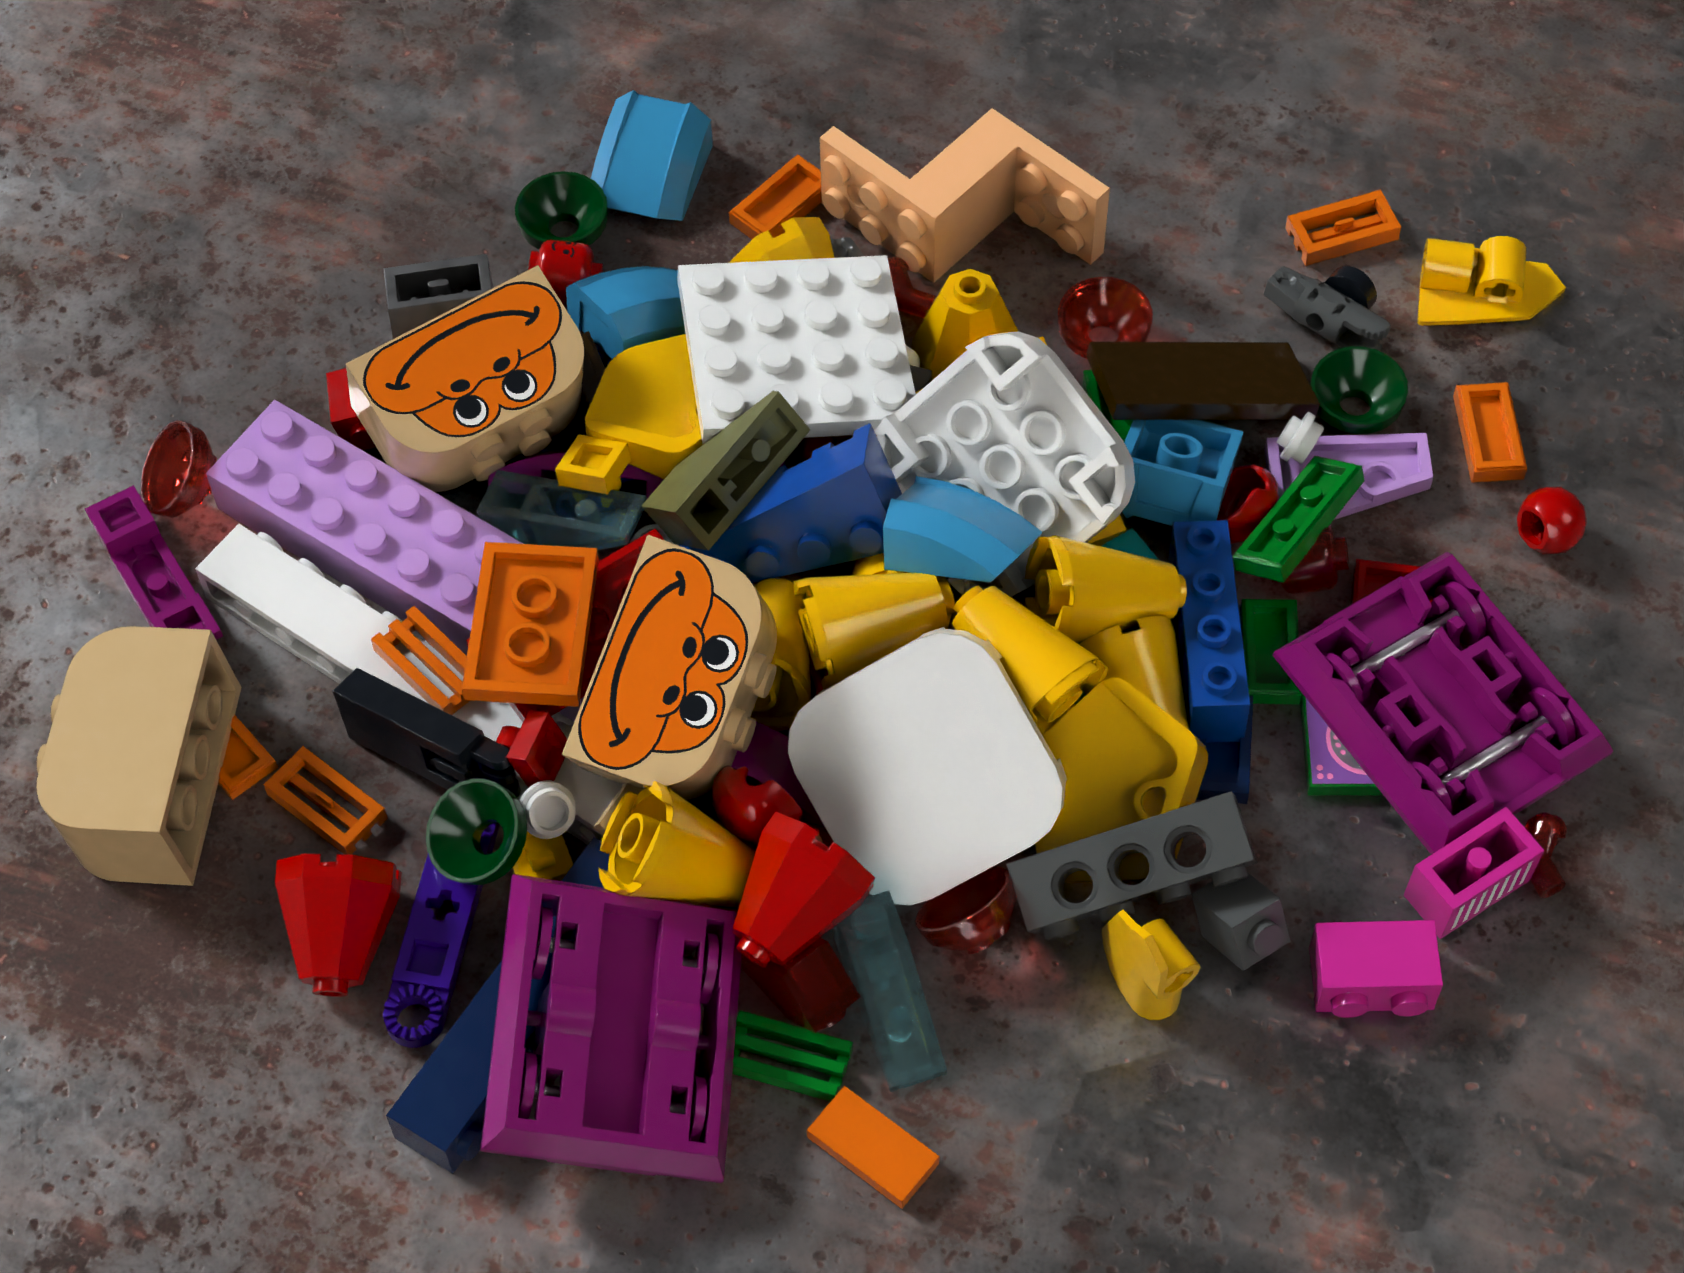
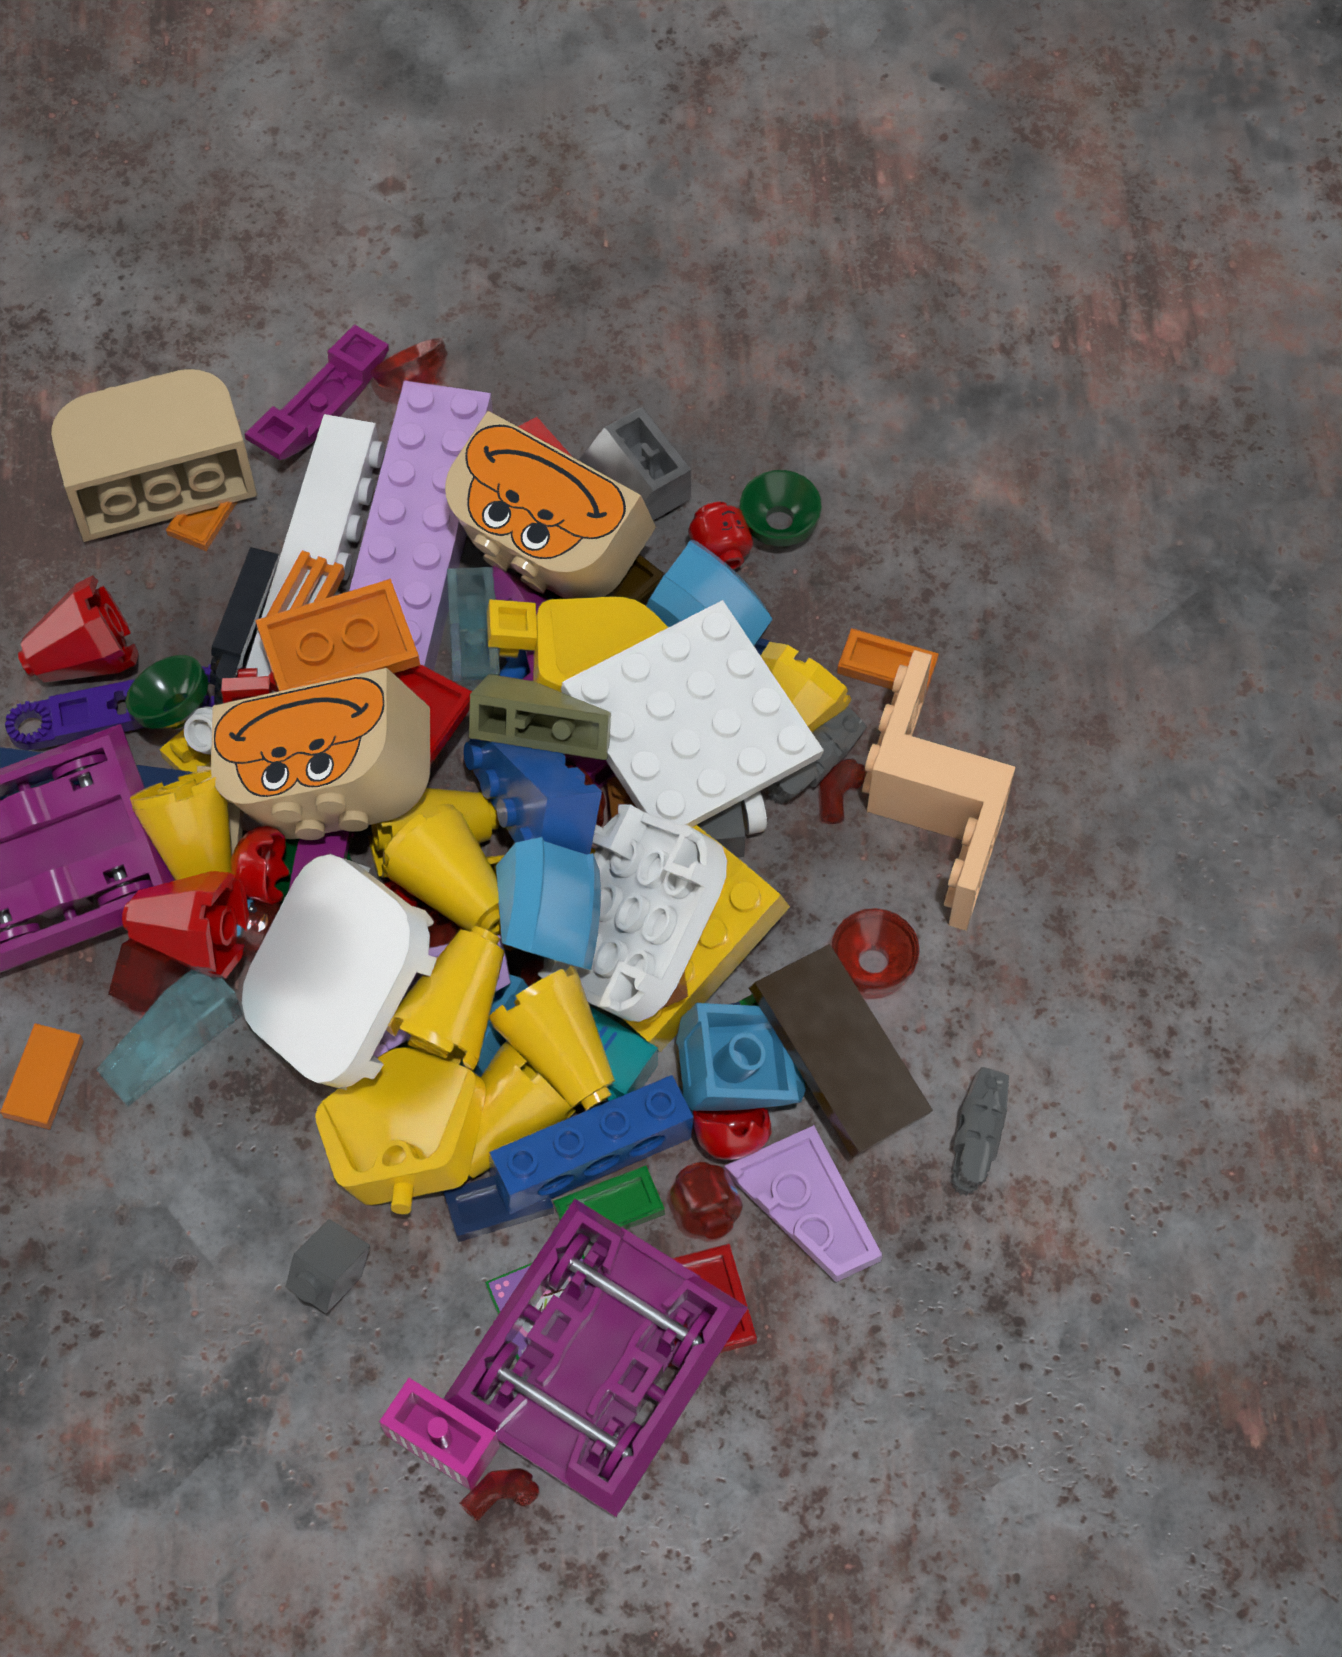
camera: 65 degrees right, 5 degrees up
orange tile [263,746,388,855] -> none
dark azure slope [591,90,713,221] -> none
green tile [732,1010,853,1102] -> none
yellow cone [912,269,1018,380] -> none
clear red piece [915,866,1017,954] -> none
dark grey brick [1007,791,1258,940] -> none
yellow panel [1102,909,1200,1020] -> none
green tile [1233,456,1365,583] -> none
white plate [1276,411,1324,464] -> none
orange tile [1285,190,1401,266] -> none
dark pink brick [1309,920,1443,1018] -> none
dark green piece [1310,346,1408,434] -> none
black tile [1324,266,1377,309] -> none
yellow panel [1417,236,1566,326] -> none
orange tile [1453,382,1527,483] -> none
red piece [1517,487,1587,554] -> none

